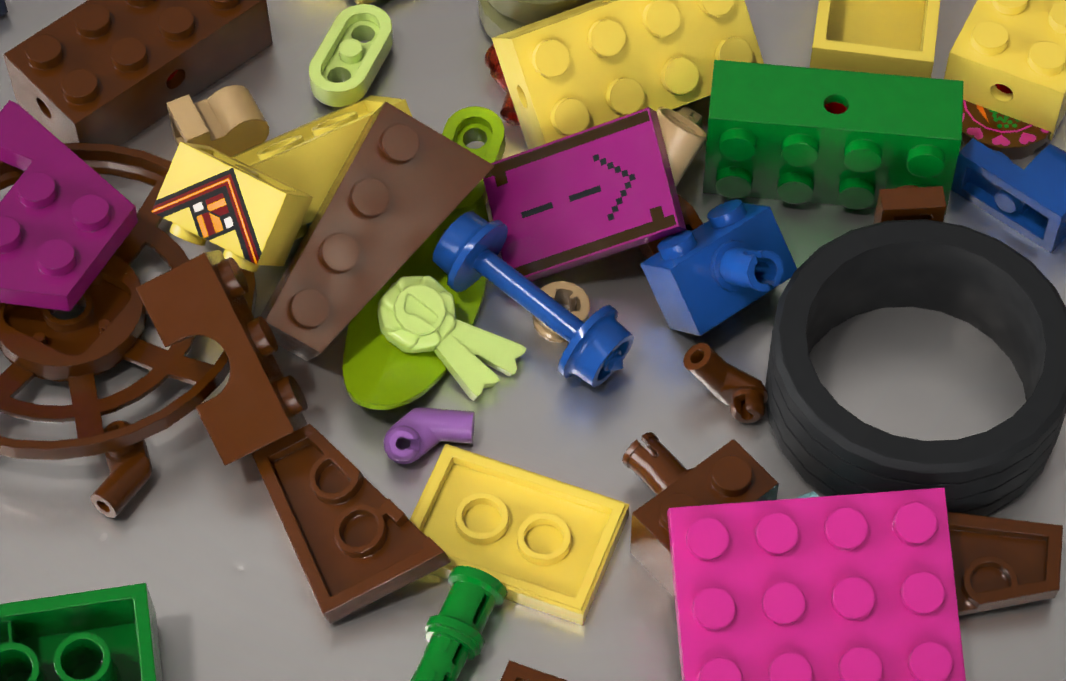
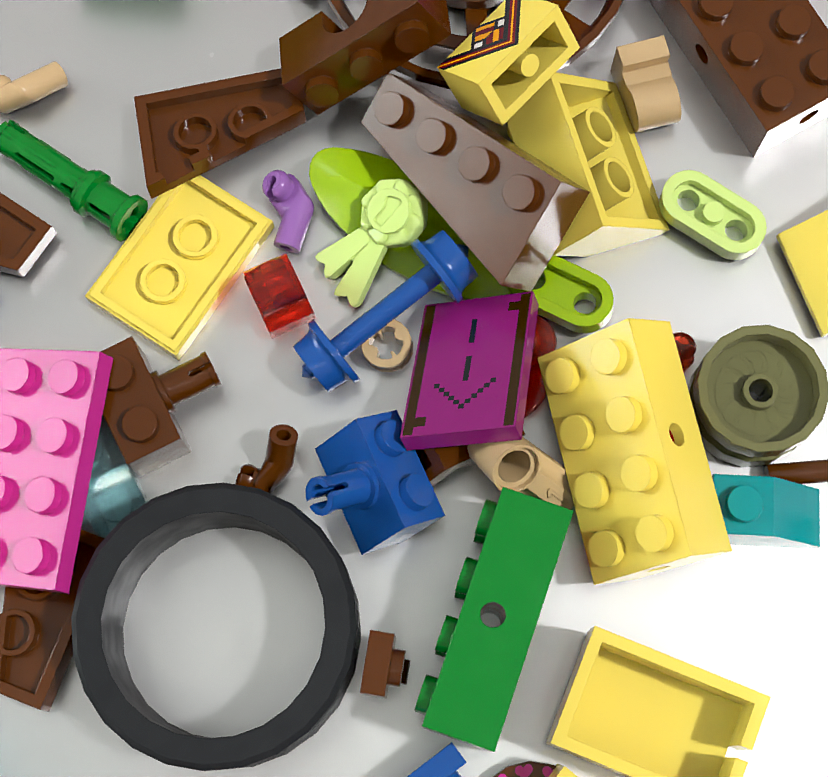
camera: 105 degrees right, 20 degrees up
none -> clear red leg [243,253,316,339]

